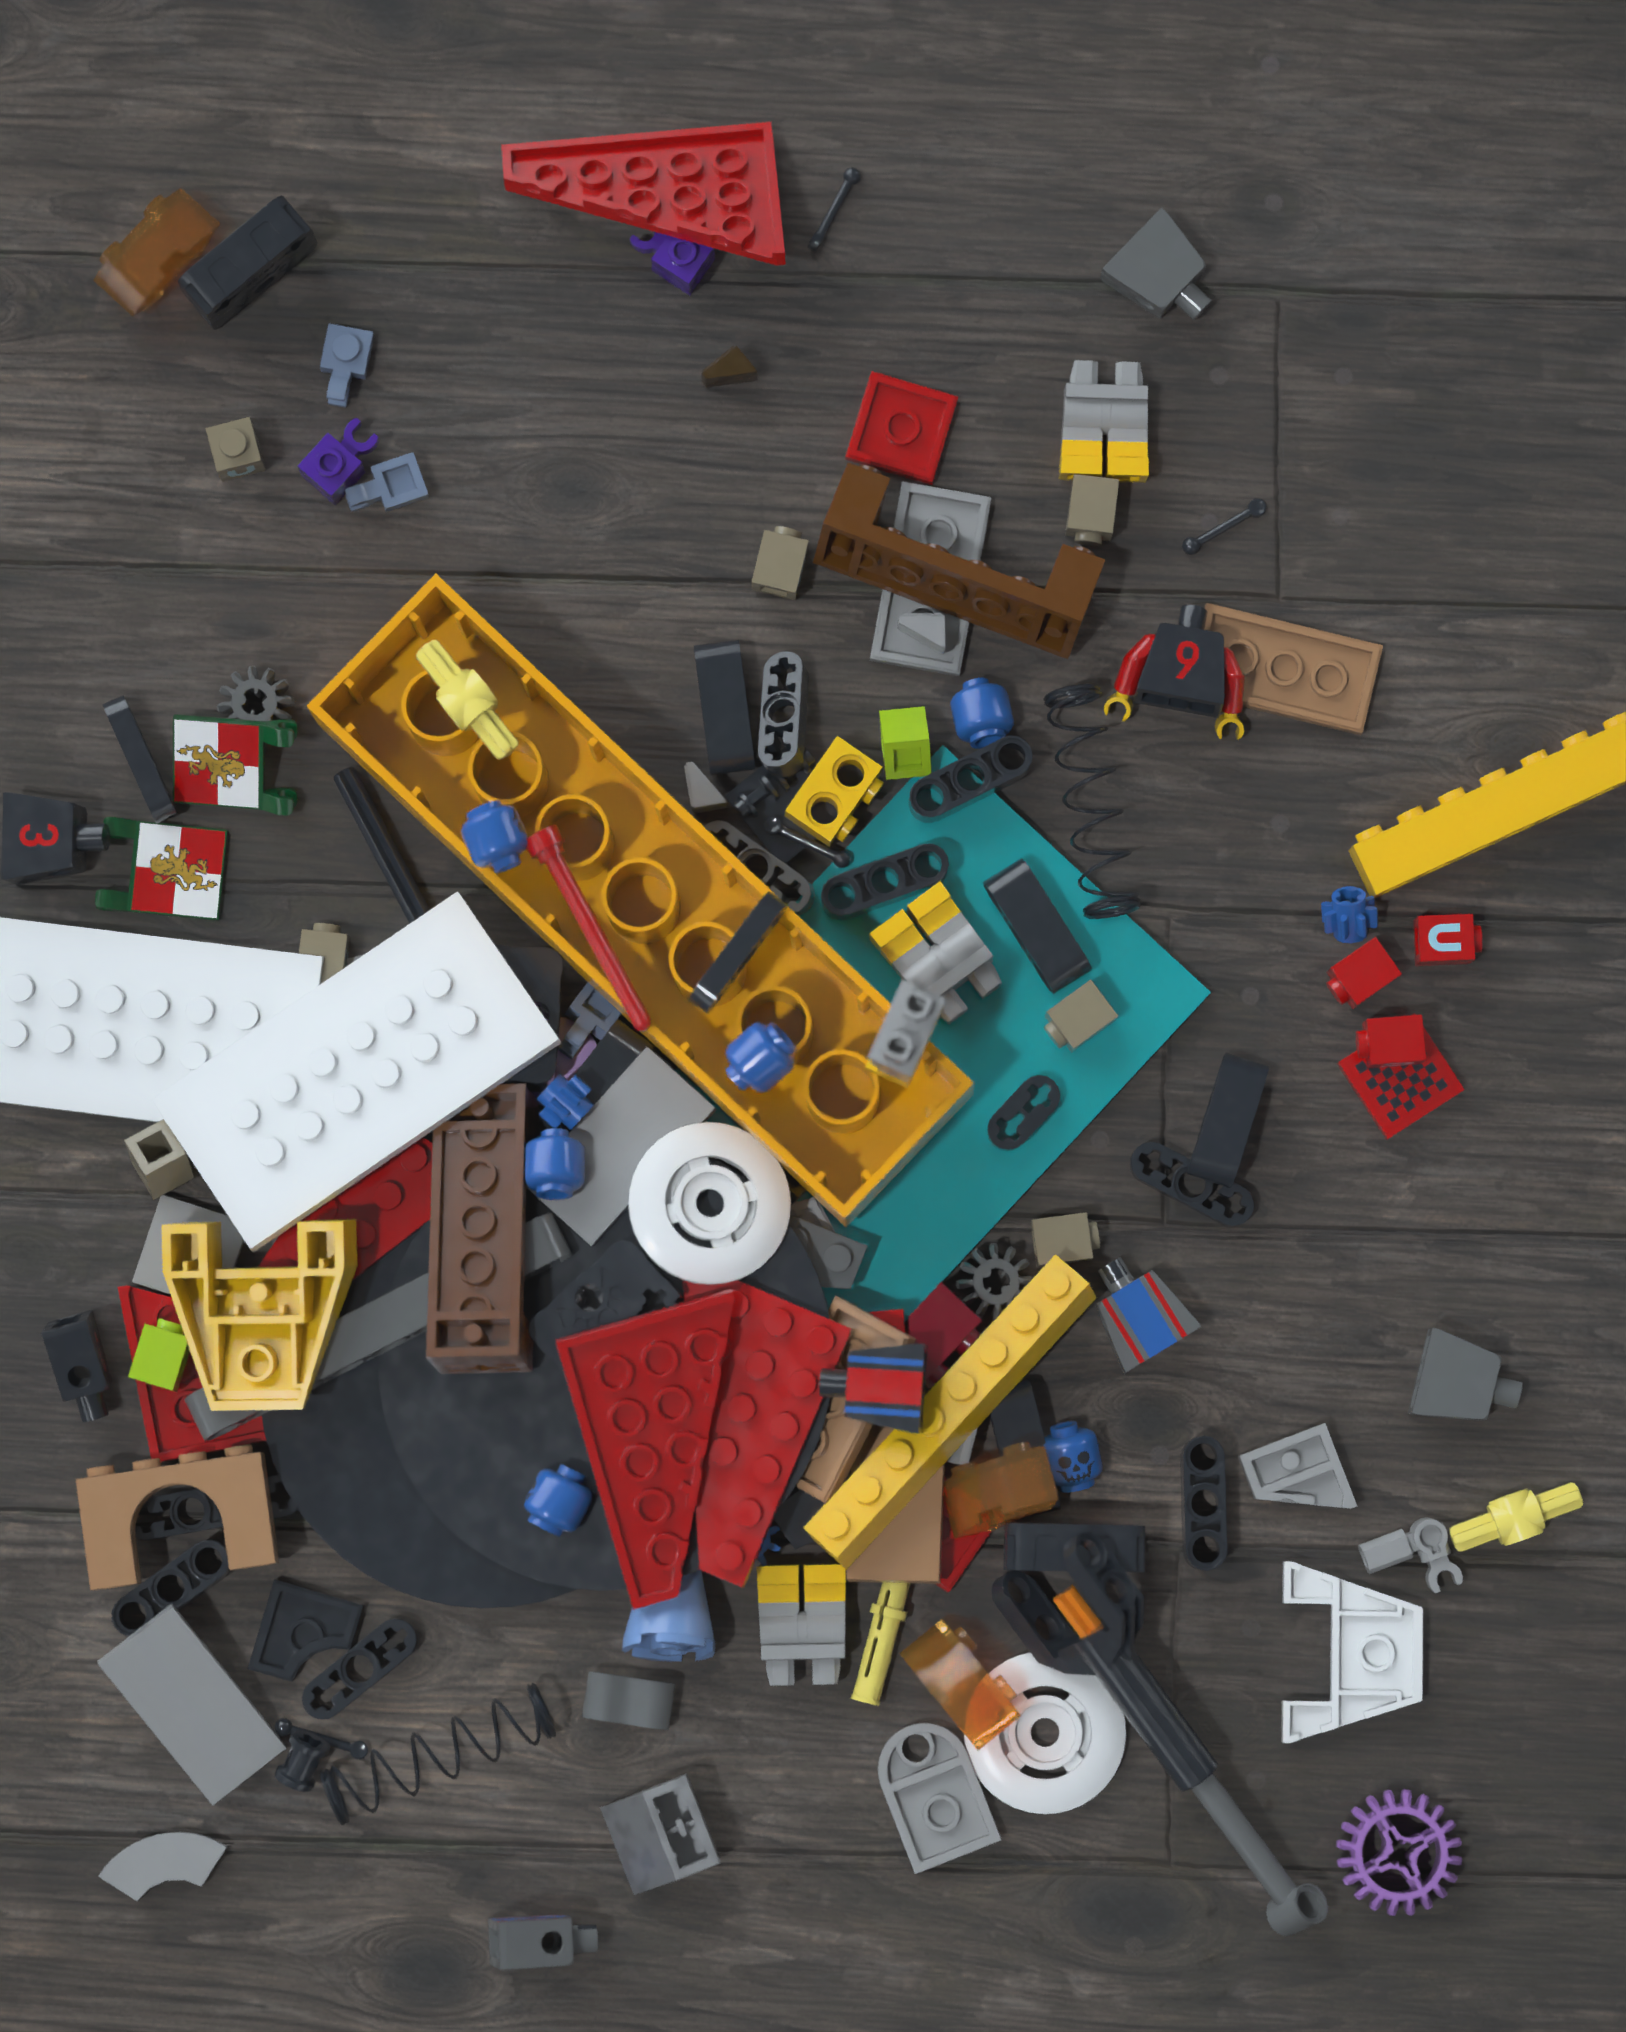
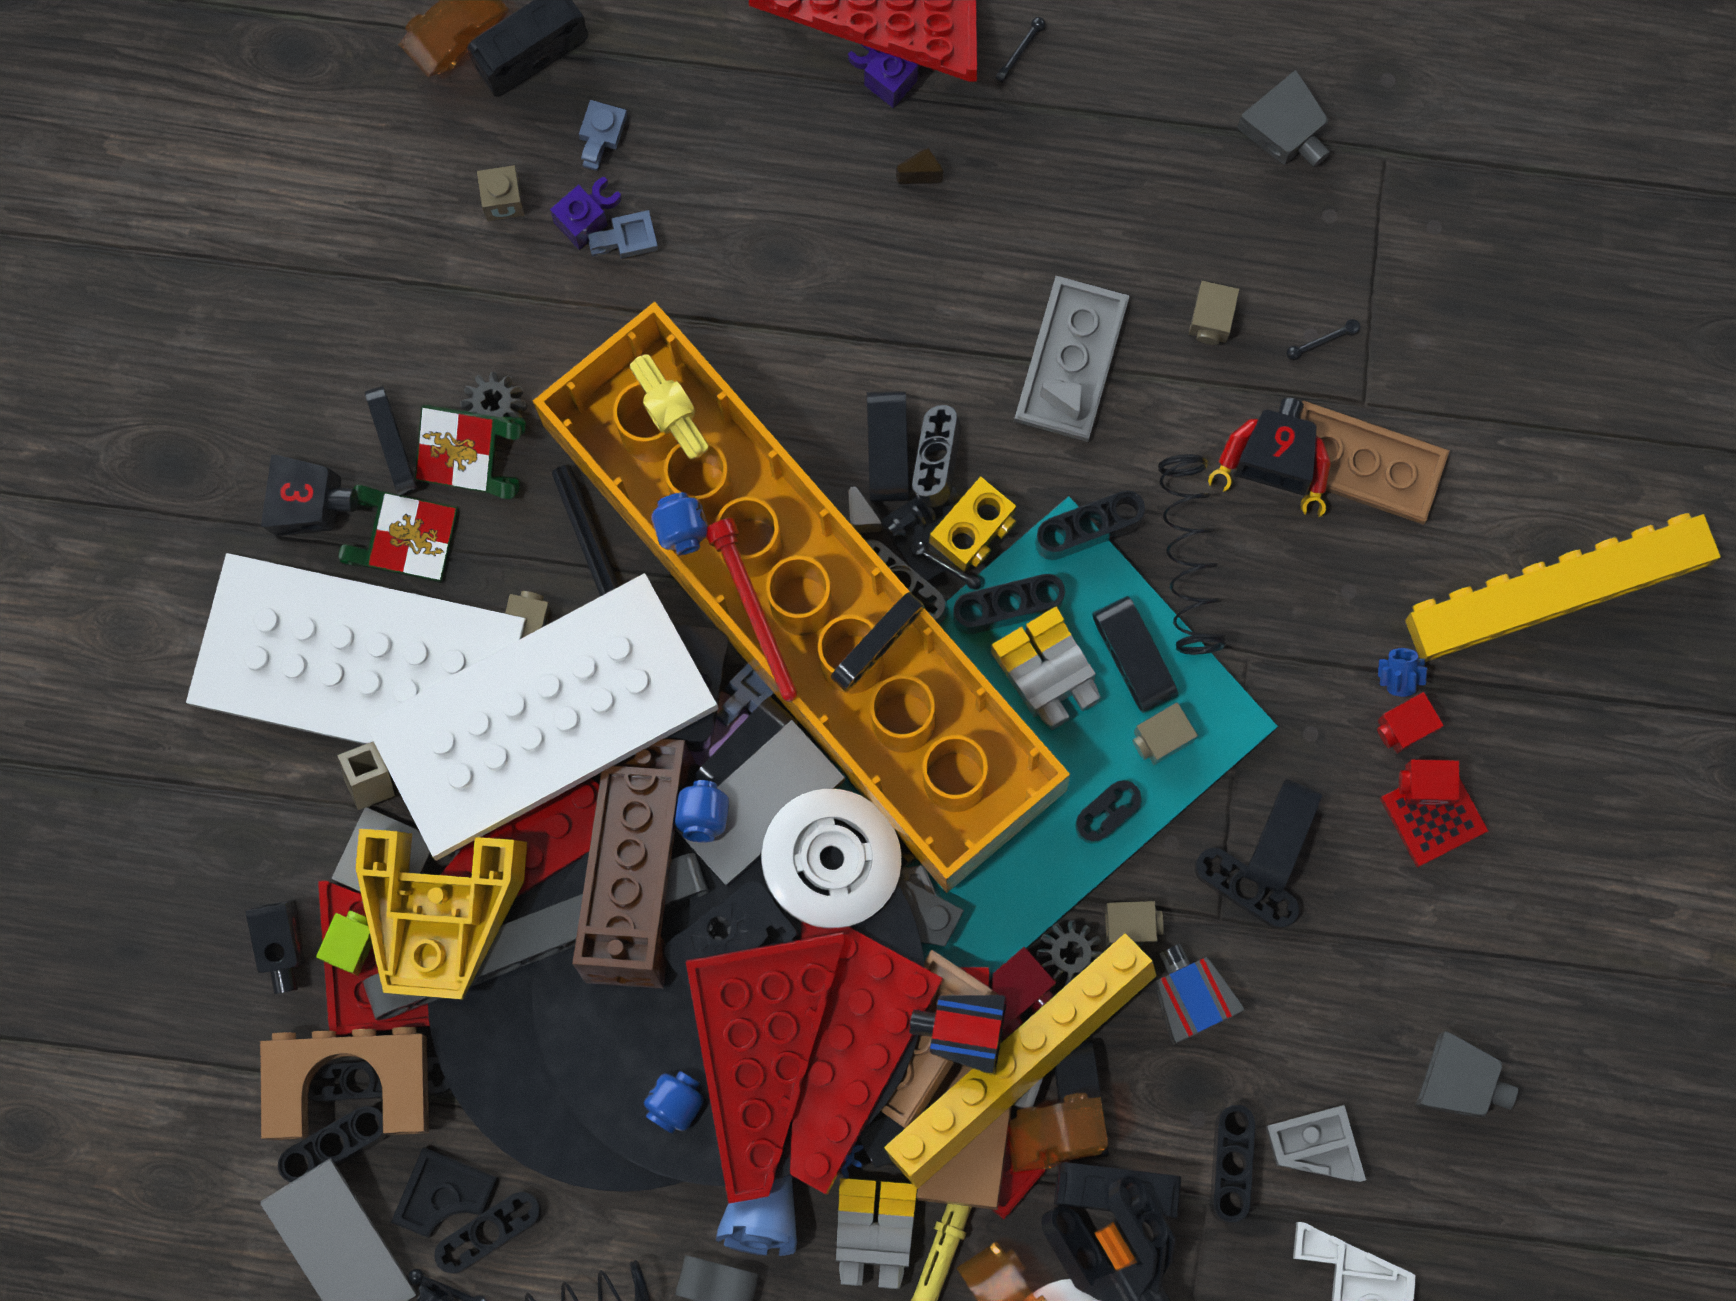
camera: 10 degrees right, 5 degrees down
blue gear [537,1074,594,1130] -> none
blue head [726,1022,797,1092] -> none
dark tan brick [751,526,809,600] -> none
reddish brown plate [813,462,1105,659] -> none
red tile [845,371,958,485] -> none
light grey hips [865,980,946,1088] -> none
lime brick [879,706,931,780] -> none
blue head [950,678,1014,749] -> none
blue head [1042,1421,1103,1493] -> none
light grey hips [1059,360,1149,483] -> none
light grey bar [1358,1517,1463,1593] -> none
red brick [1413,914,1482,966] -> none
light yellow axle [1449,1482,1583,1552] -> none

